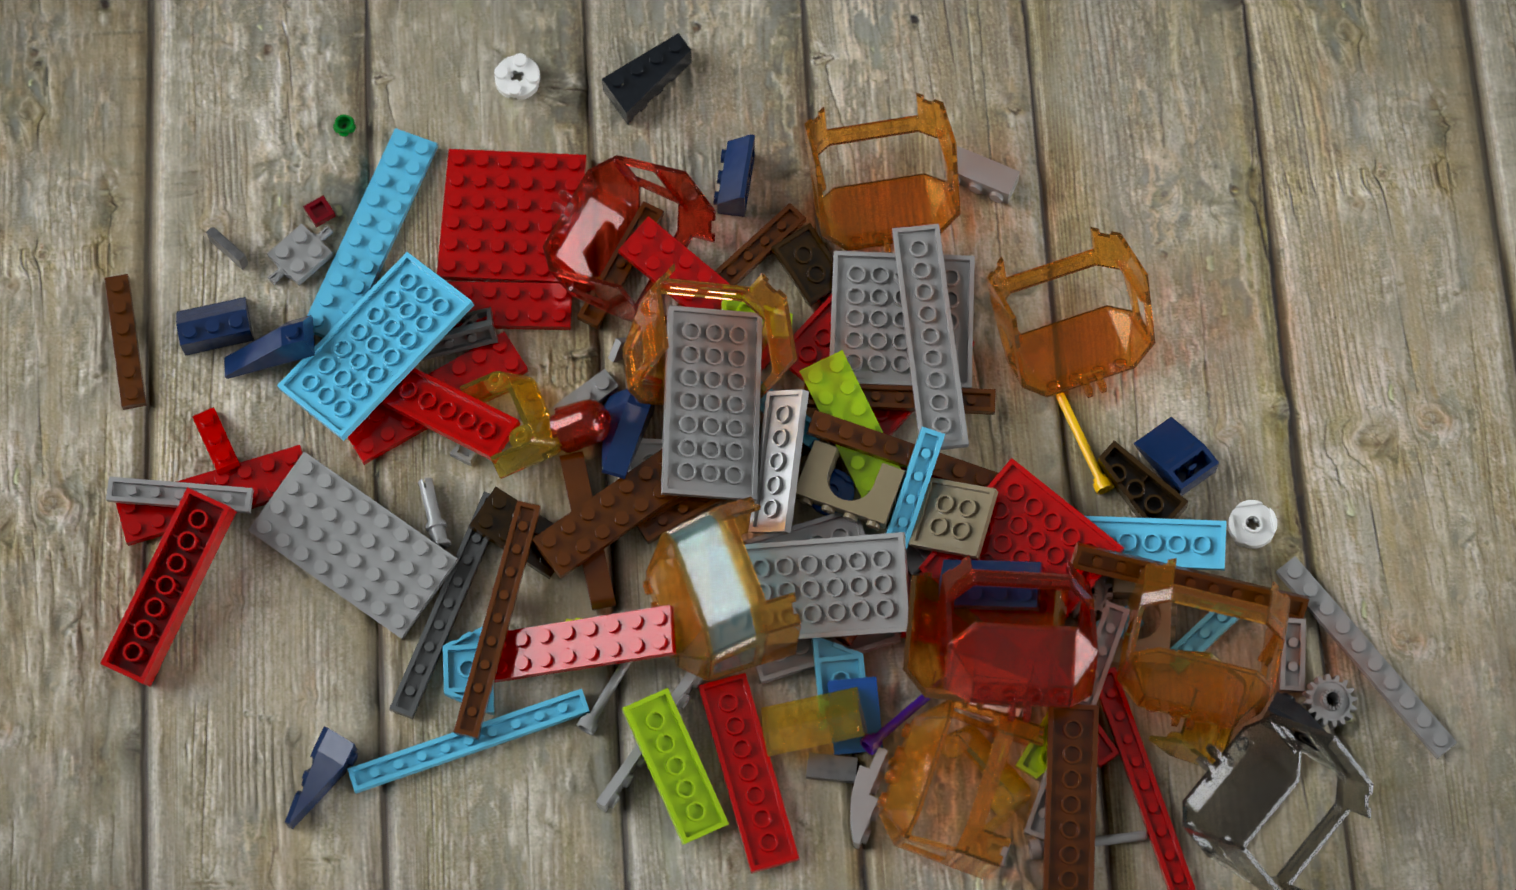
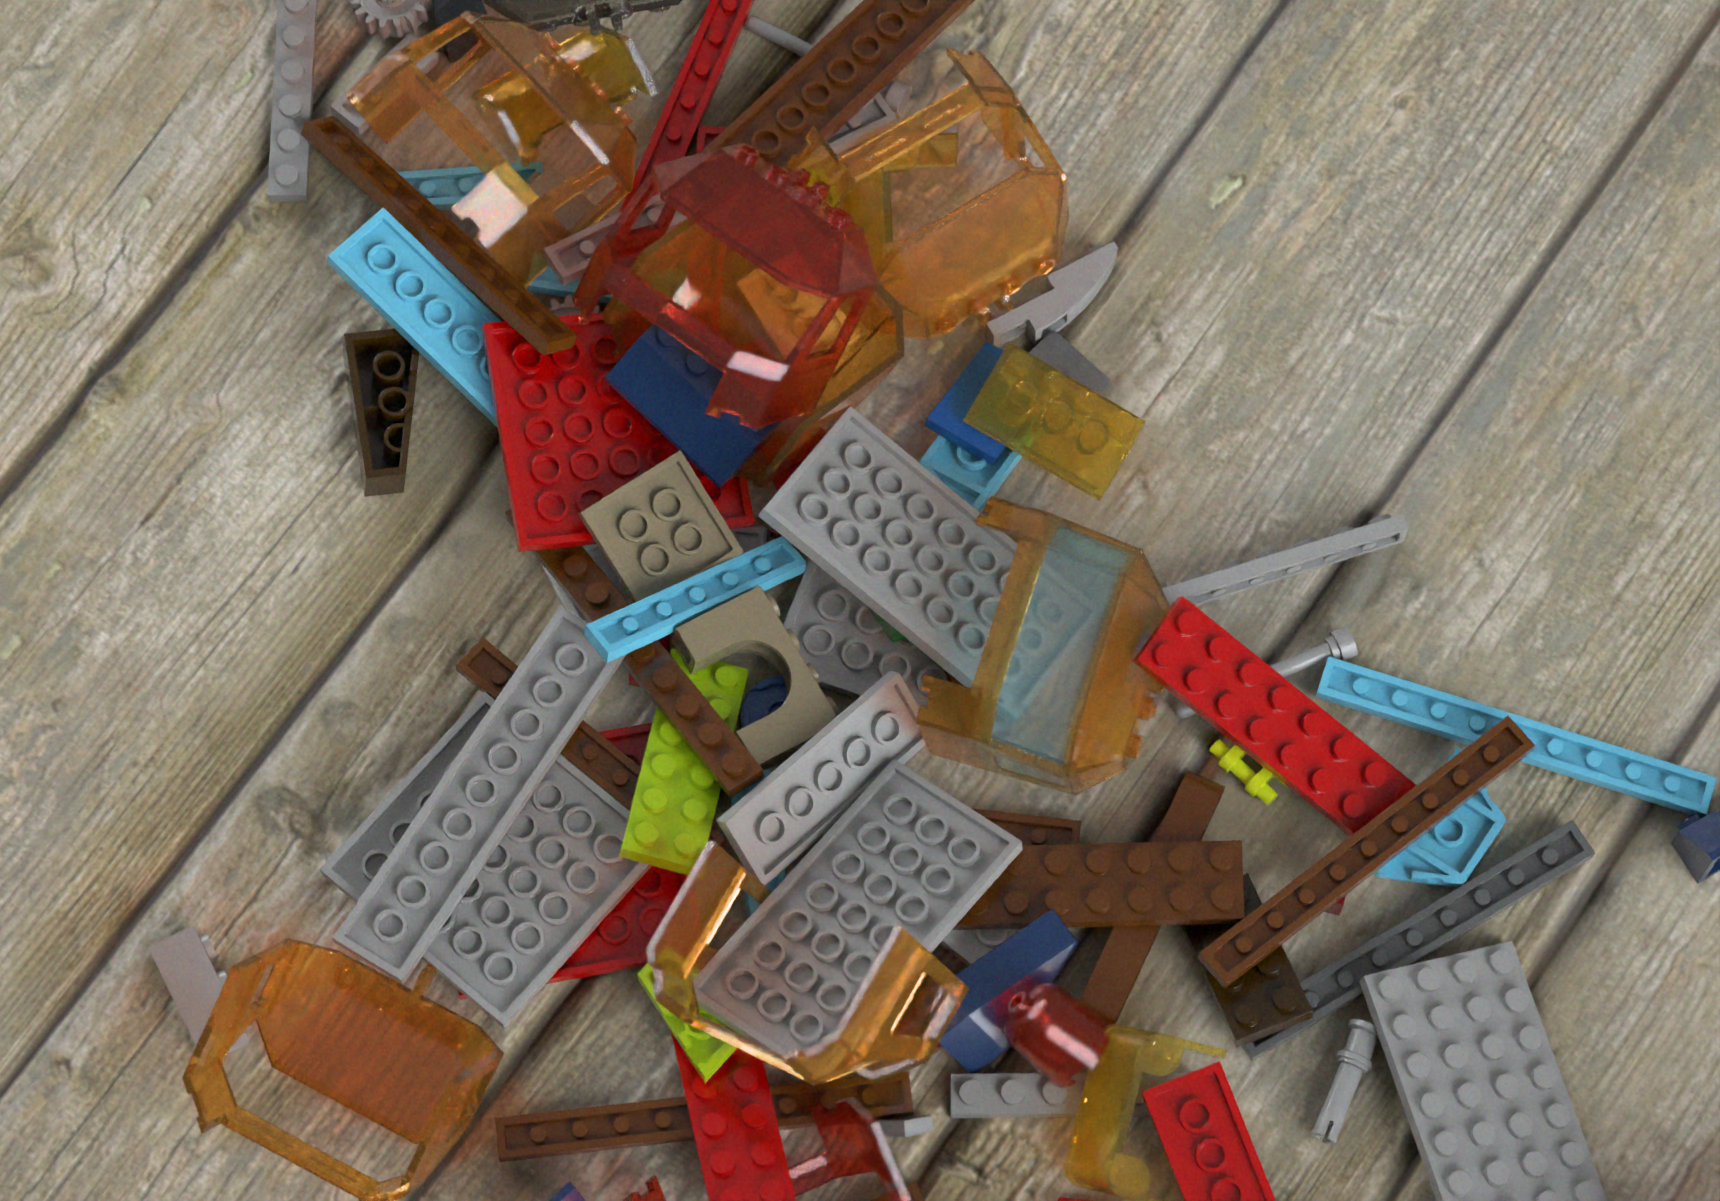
camera: 145 degrees left, 0 degrees up
lime plate [622,688,729,845] -> none
red plate [698,673,799,874] -> none
dark brown tile [771,223,833,307] -> none
dark purple piece [860,673,953,755] -> none
clear orange windscreen [987,227,1156,398] -> none
yellow piece [1056,391,1114,495] -> none
dark blue slope [1134,417,1219,496] -> none
white plate [1228,500,1277,549] -> none

